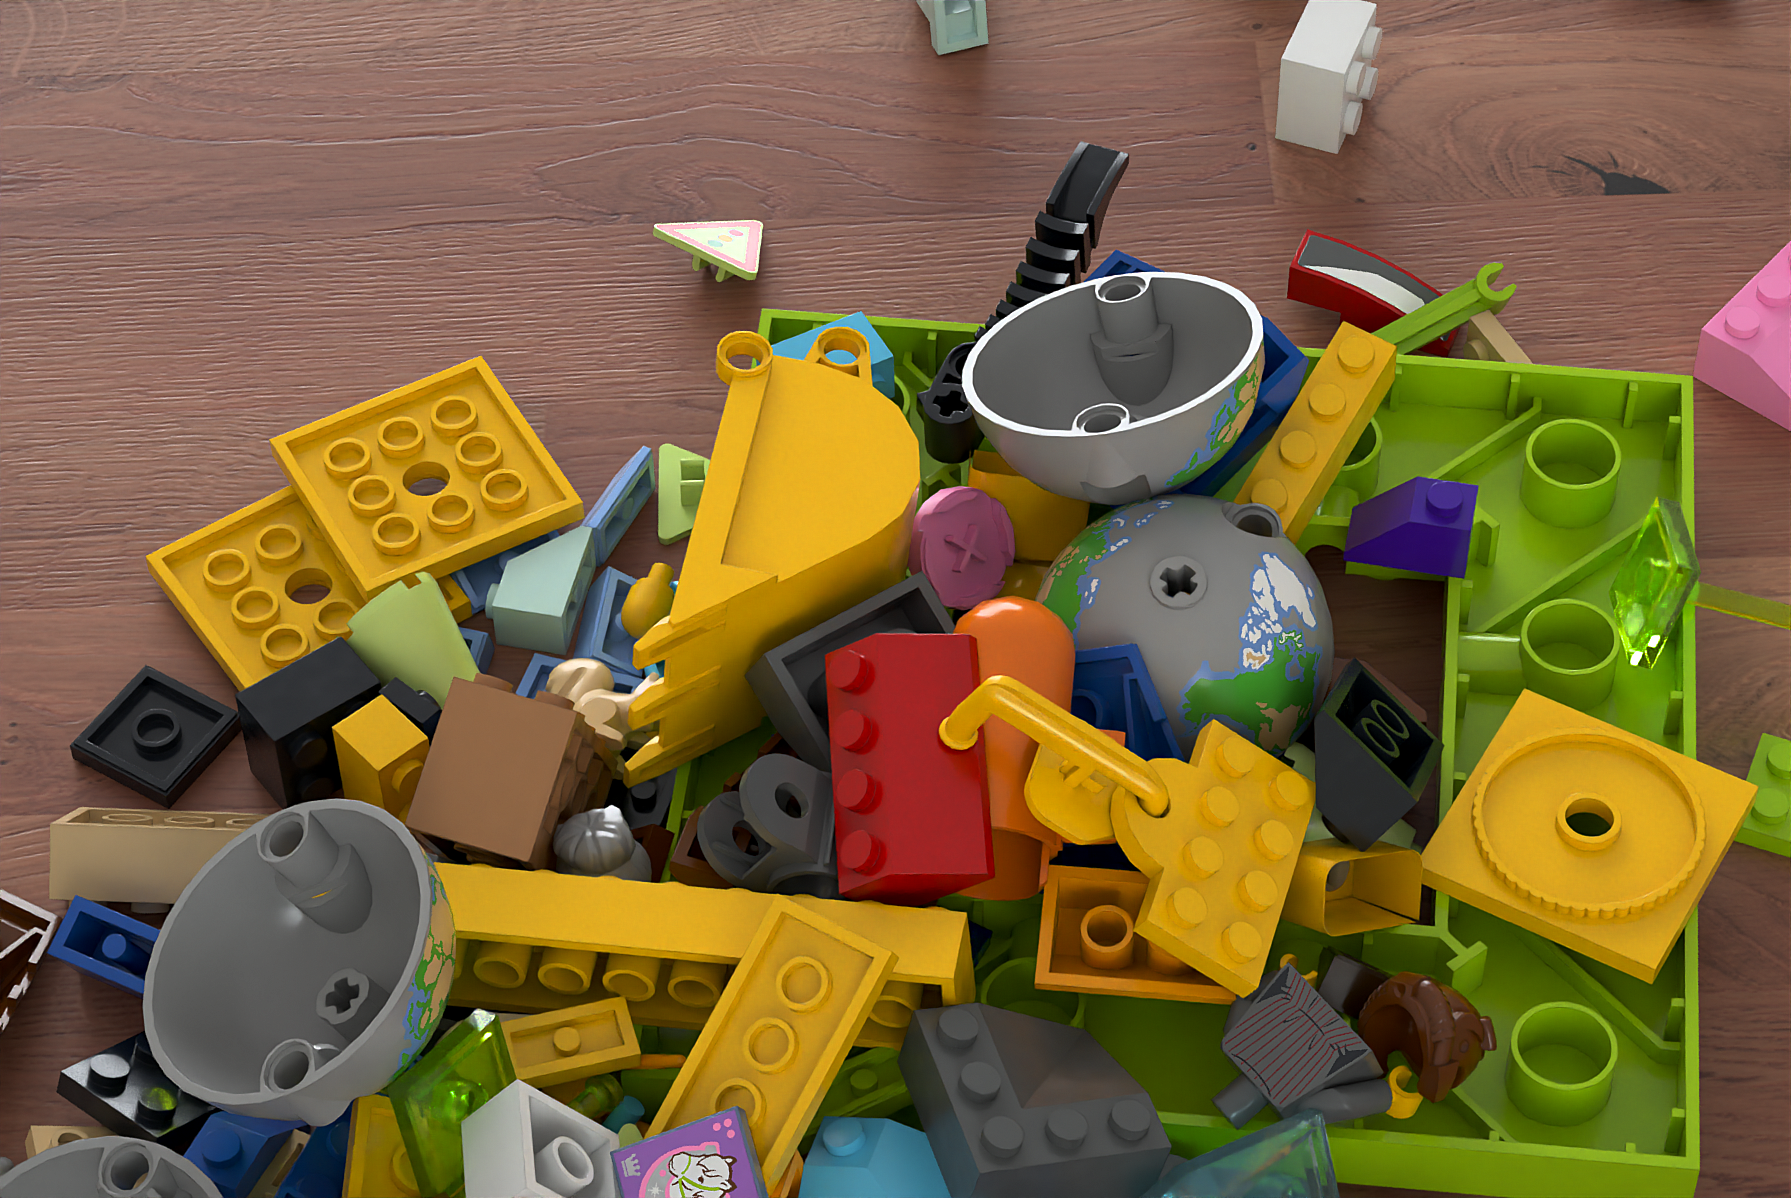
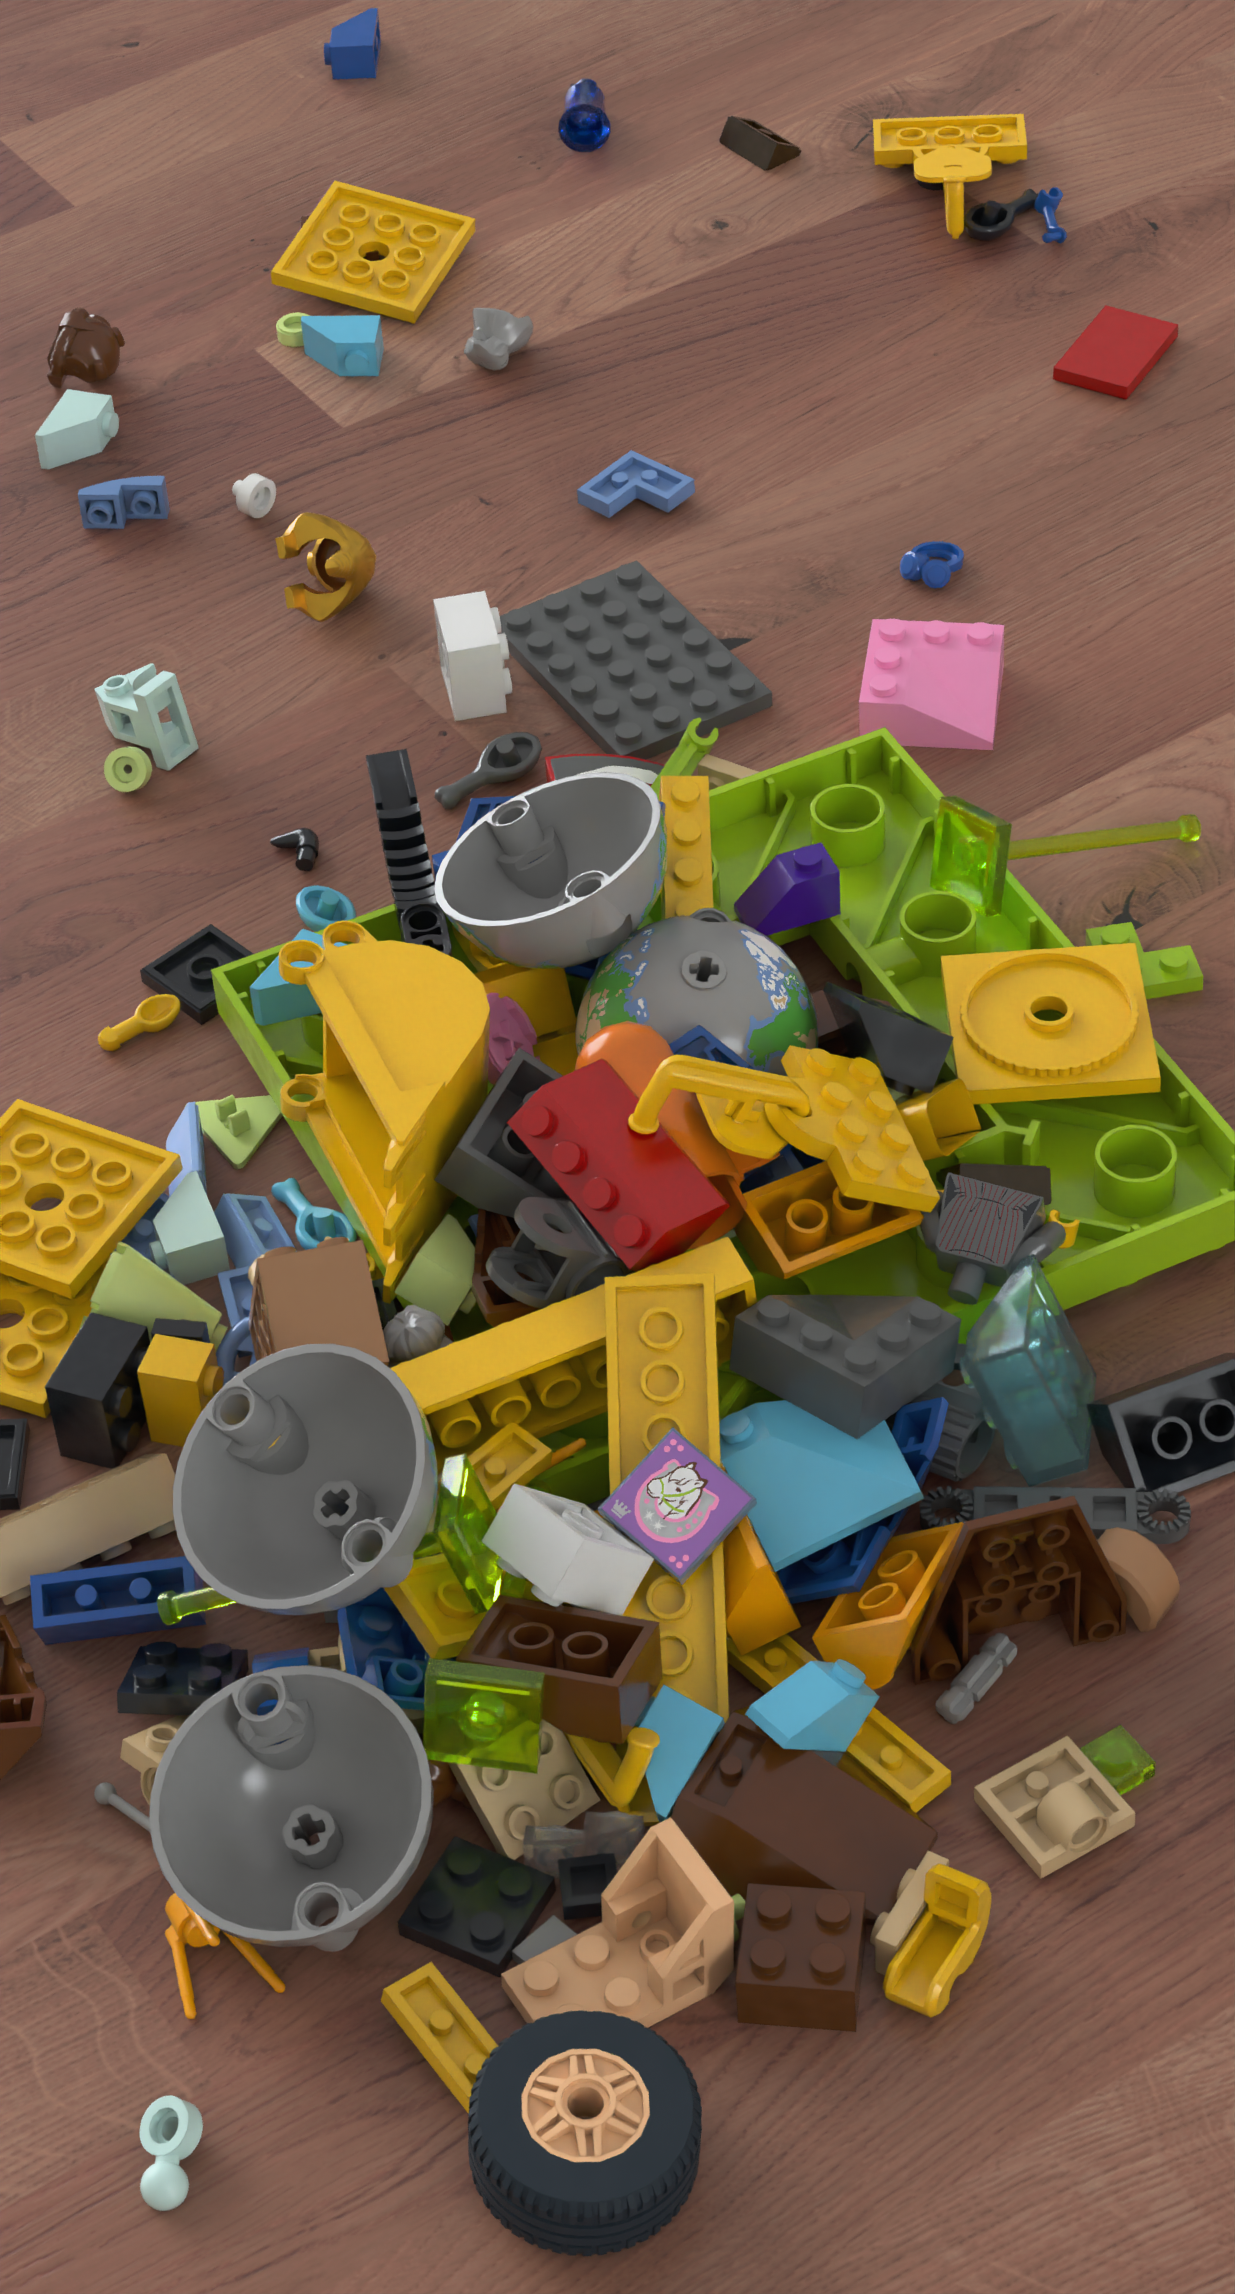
camera: 30 degrees left, 5 degrees down
yellow cylinder [621,563,675,640] -> none
piece [653,220,763,282] -> none
reddish brown helmet [1357,971,1497,1103] -> none
none -> yellow piece [98,994,181,1051]
none -> yellowish green tile [104,746,152,792]
none -> black tile [140,924,253,1025]
none -> black animal [270,827,319,871]
none -> medium azure piece [296,885,356,932]
none -> yellowish green slope [395,1214,477,1326]
none -> dark grey piece [434,732,542,809]
none -> dark grey plate [497,560,773,760]

